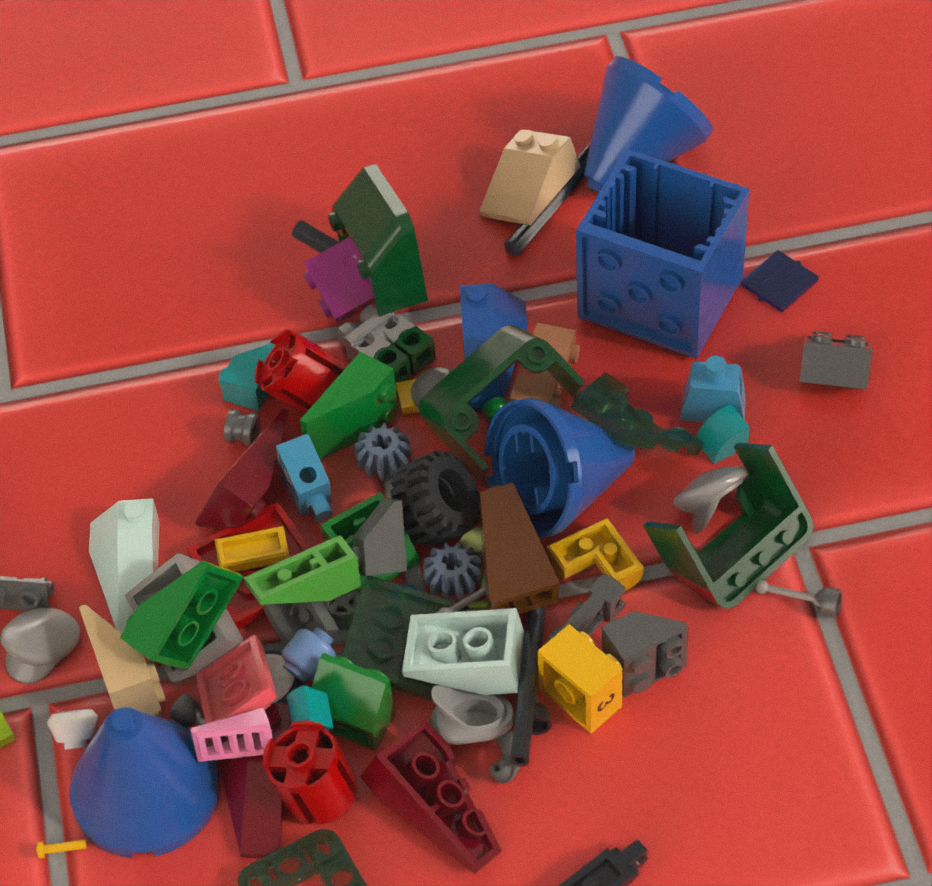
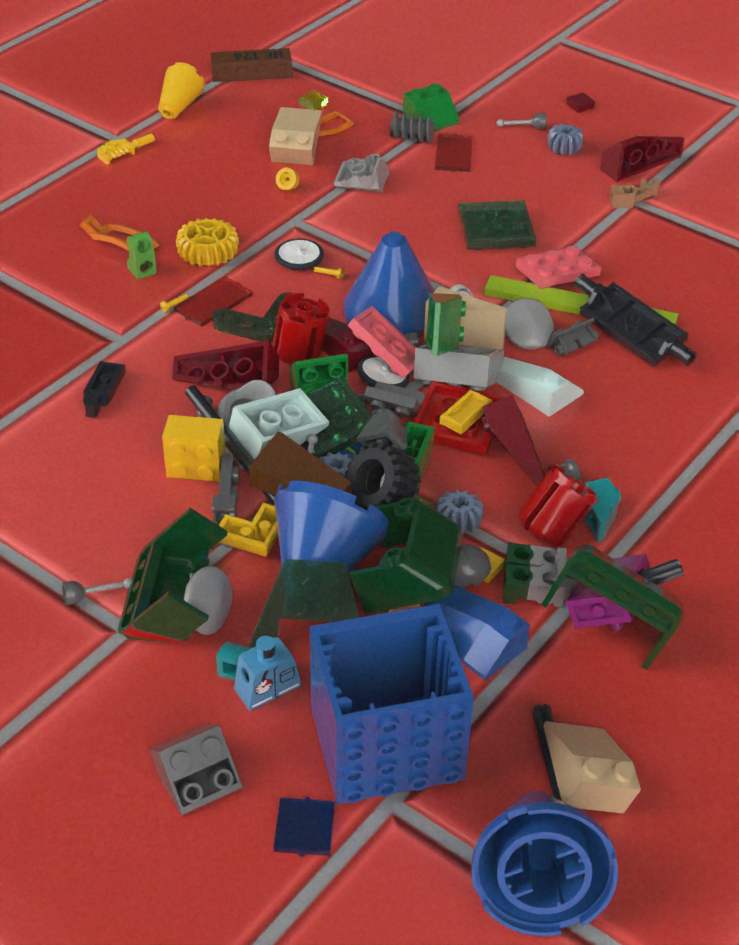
camera: 135 degrees right, 10 degrees down
bright pink slope [190,708,273,762] -> none
bright green slope [244,535,361,605] -> none
dark azure torso [276,433,333,522] -> none
medium blue head [281,627,336,683] -> none
teal brick [287,685,334,731] -> none
green slope [300,352,399,460] -> none
dark grey slope [602,611,689,697] -> none

